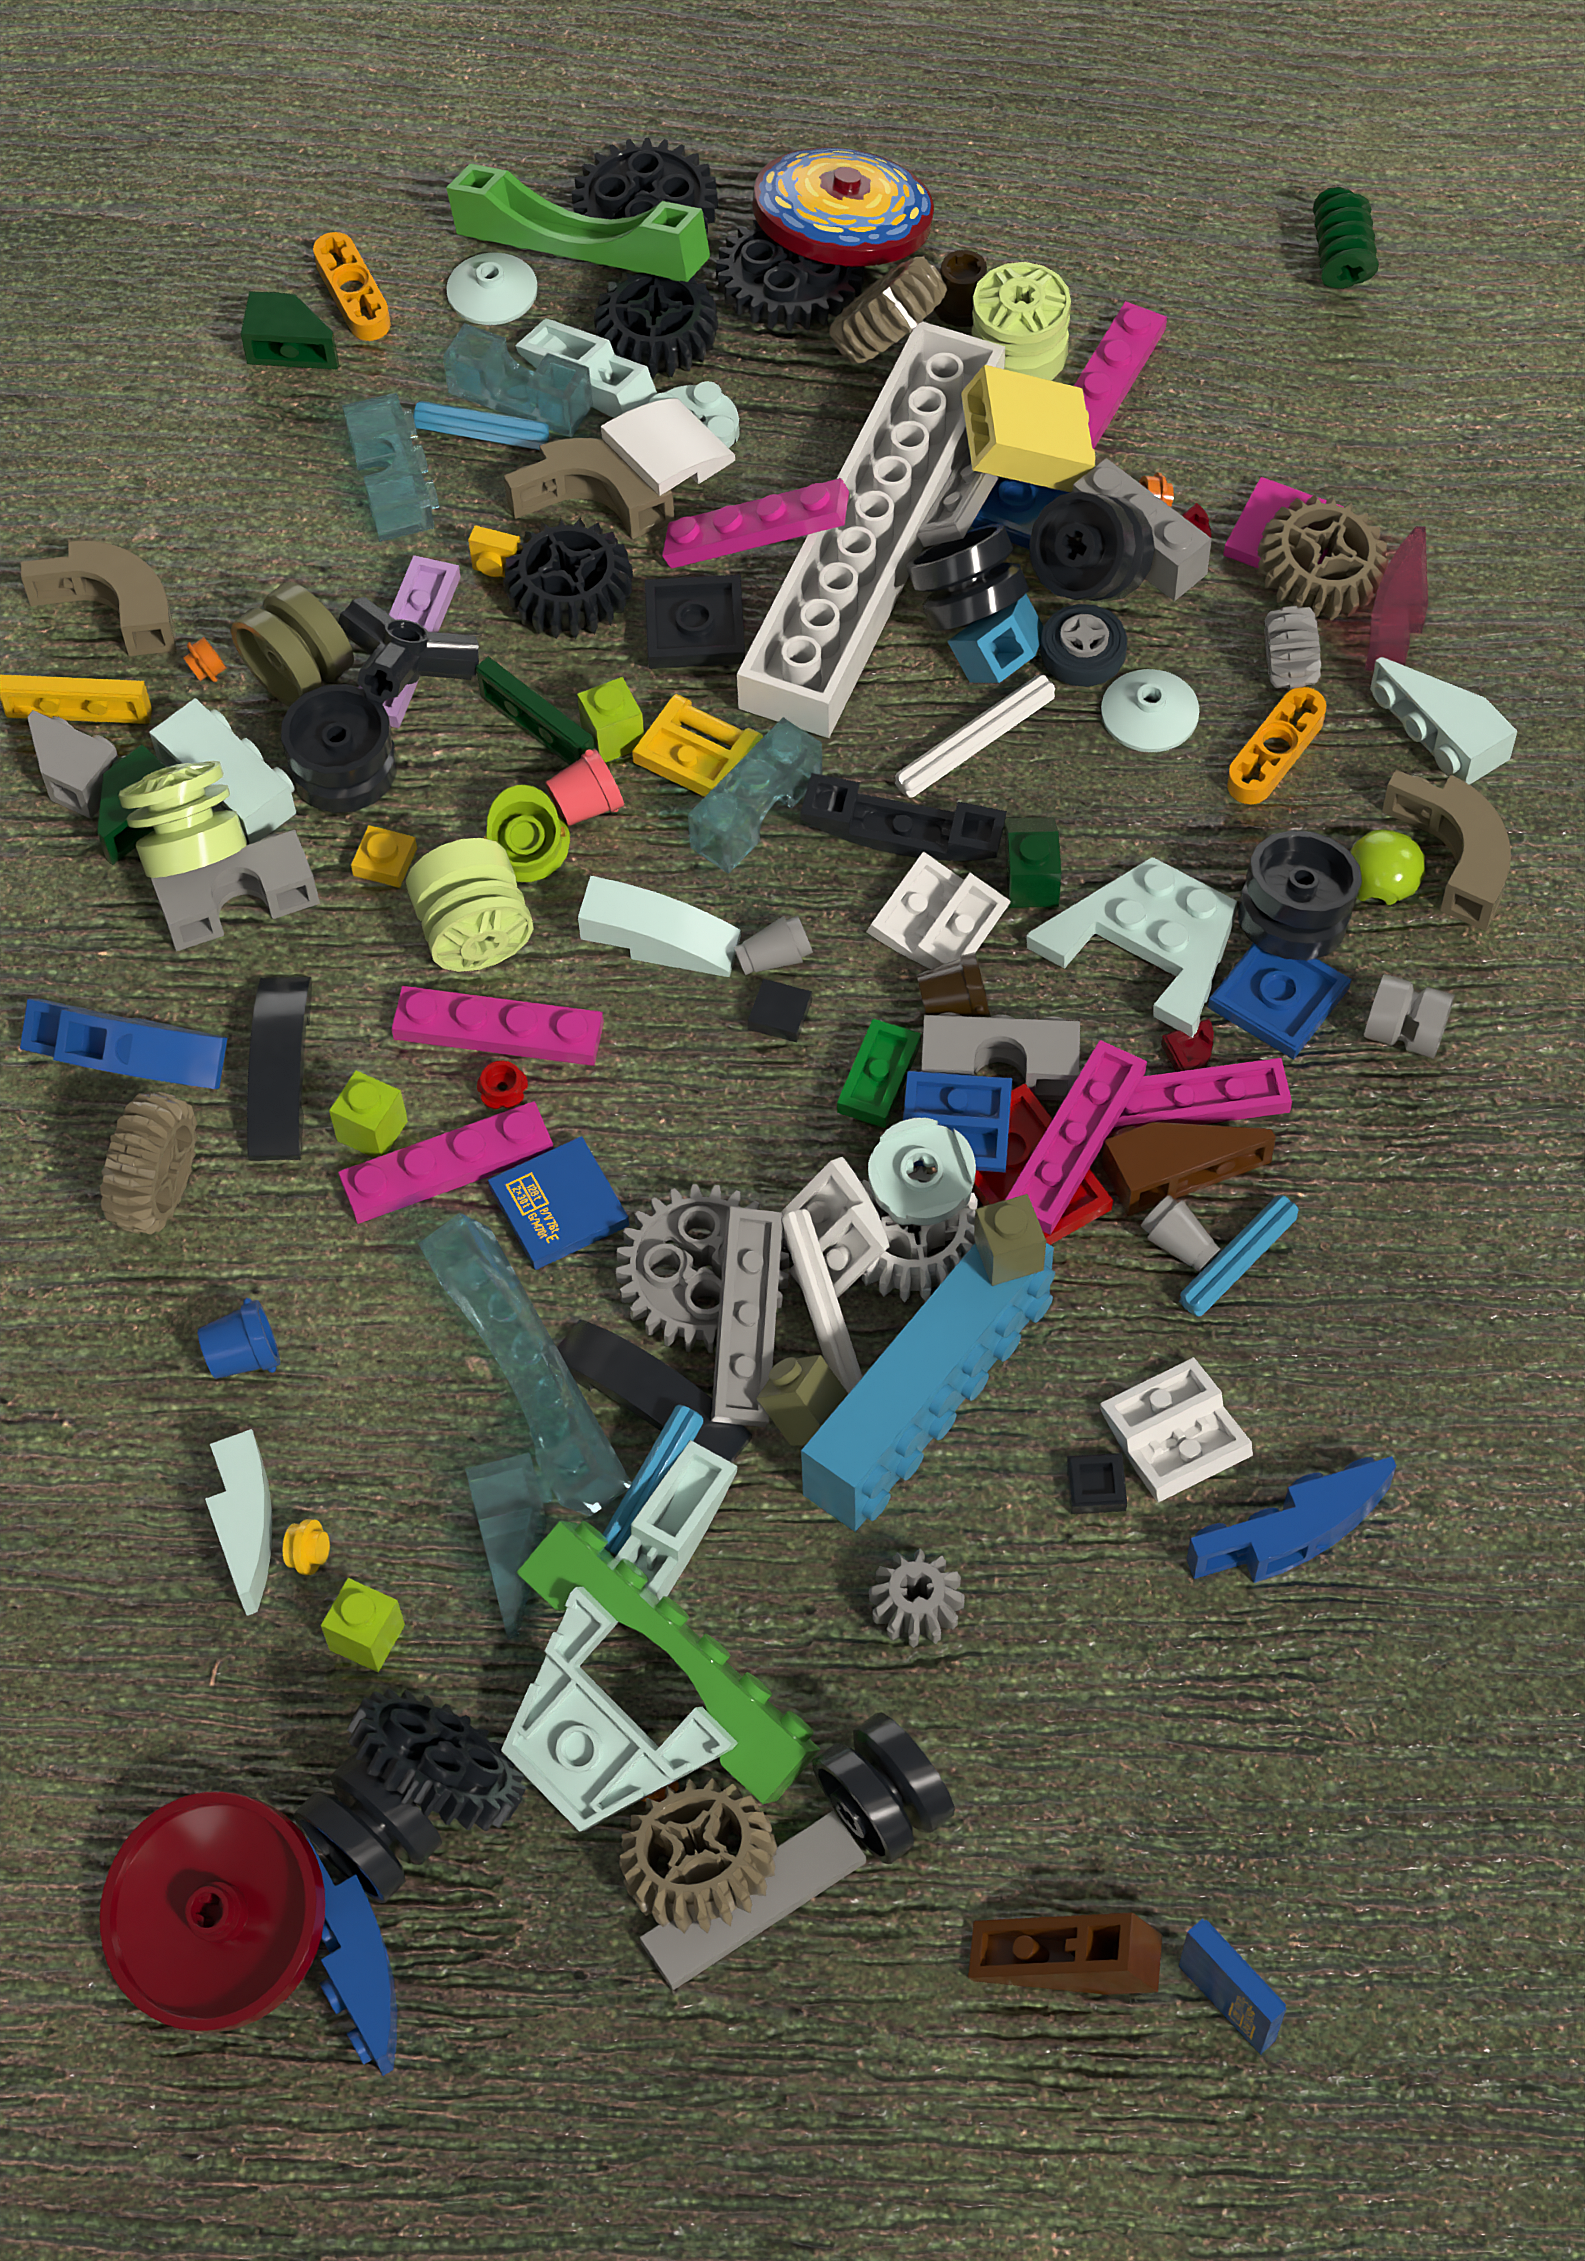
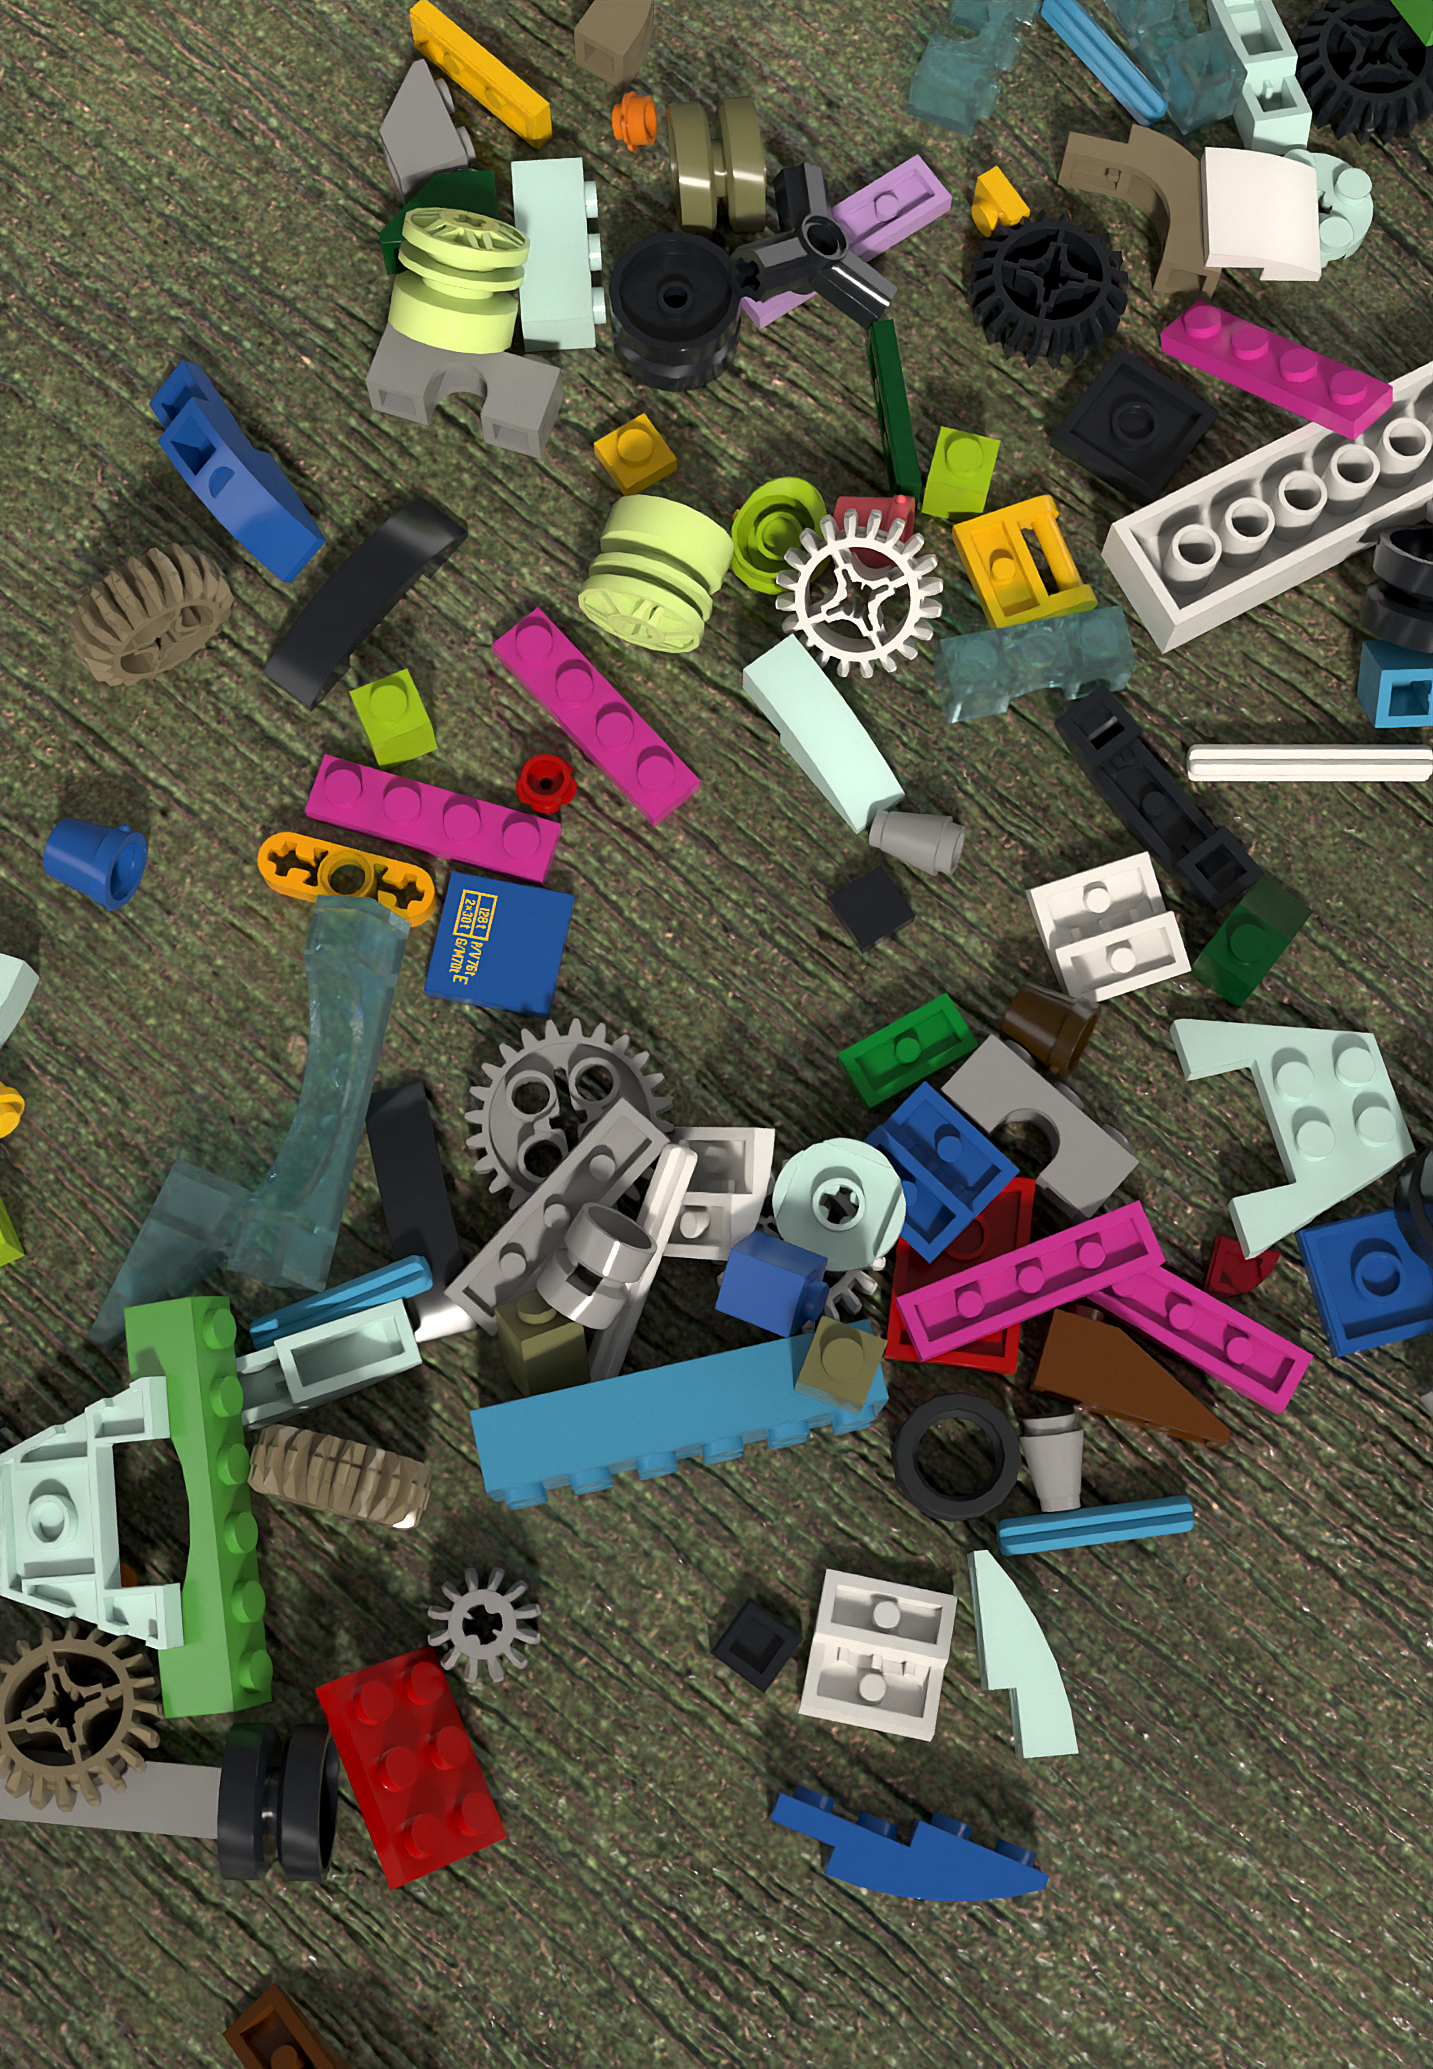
camera: 35 degrees right, 15 degrees up
none -> dark tan gear [247,1424,432,1530]
none -> light orange beam [257,832,437,927]
none -> red plate [315,1645,507,1890]
none -> light grey wheel [536,1202,658,1330]
none -> blue brick [715,1230,829,1338]
none -> white gear [775,508,943,678]
none -> black tyre [891,1392,1021,1522]
none -> light aqua slope [967,1550,1079,1758]

